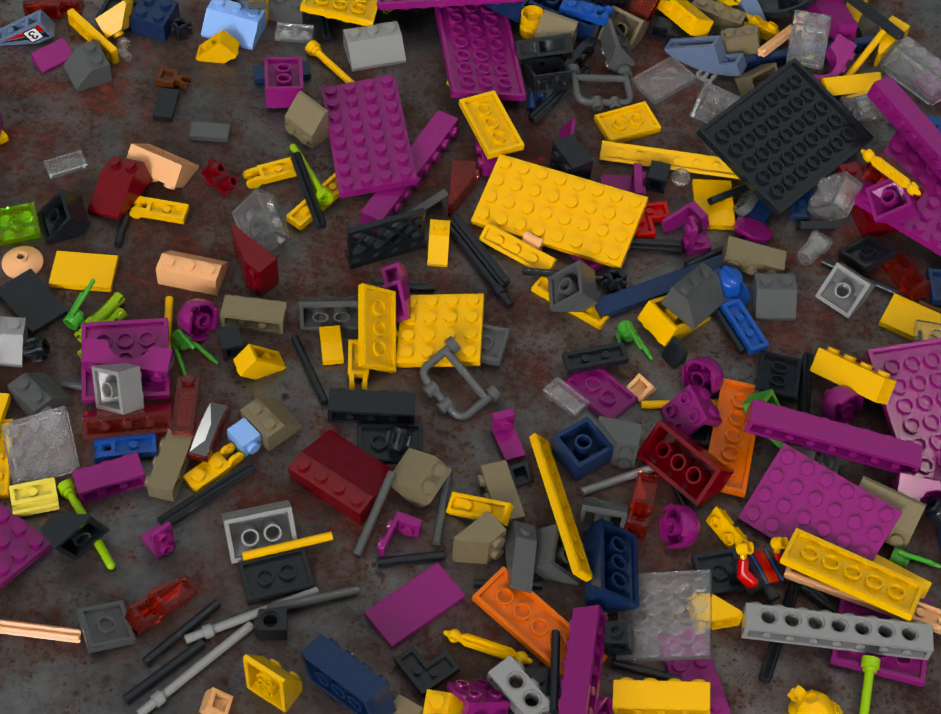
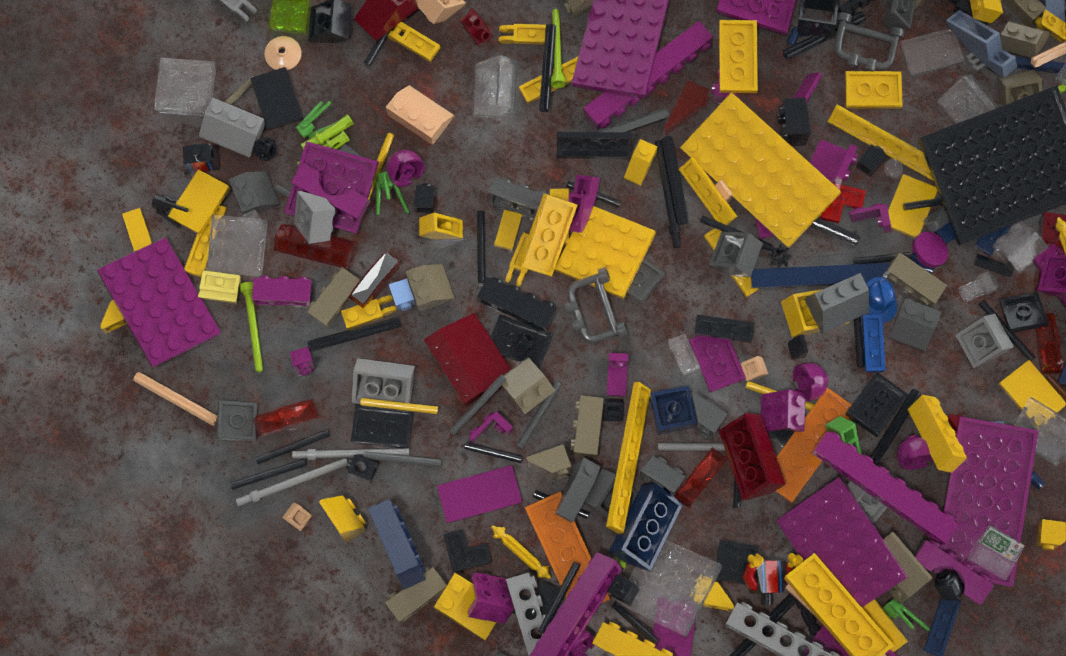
camera: 30 degrees right, 20 degrees up
black slope [40,513,110,560] -> none
yellow tile [49,251,119,292] -> none
blue plate [94,433,157,464] -> none
clear red slope [171,375,201,436] -> none
dark tan brick [220,295,288,335] -> none
dark red slope [231,224,279,298] -> none
yellow tile [446,491,514,527] -> none
bright green plant [615,320,653,360] -> none
magenta cylinder [659,504,701,549] -> none
magenta bracket [681,215,712,256] -> none
yellow hinge [705,506,748,548] -> none

